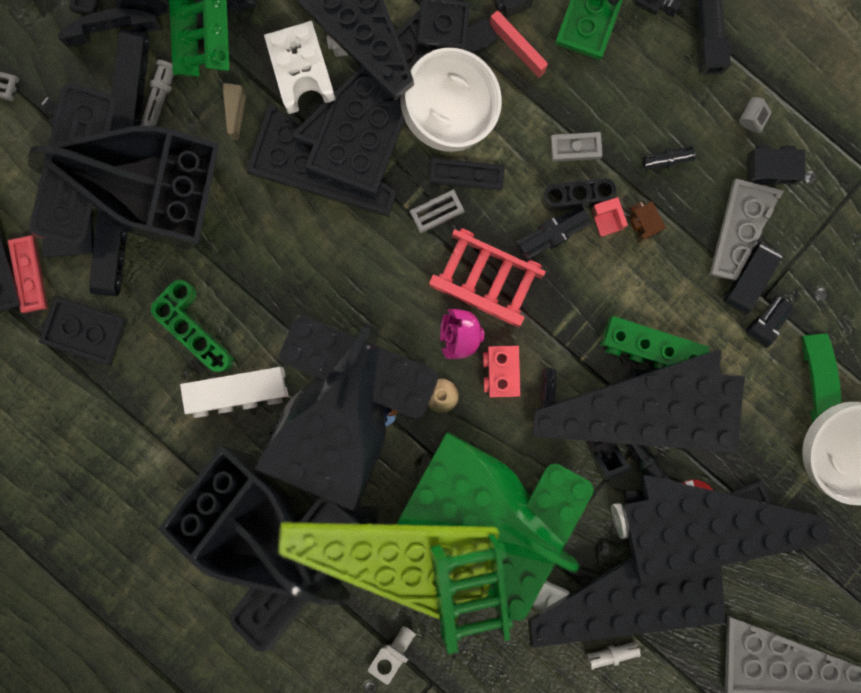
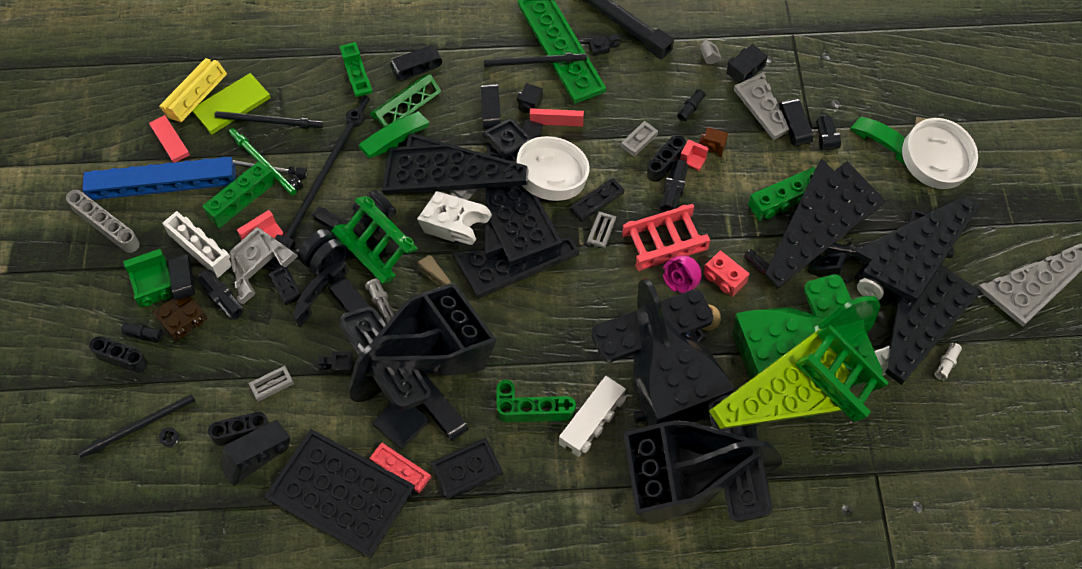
camera: 45 degrees left, 25 degrees down
white bracket [368,626,416,684] -> none

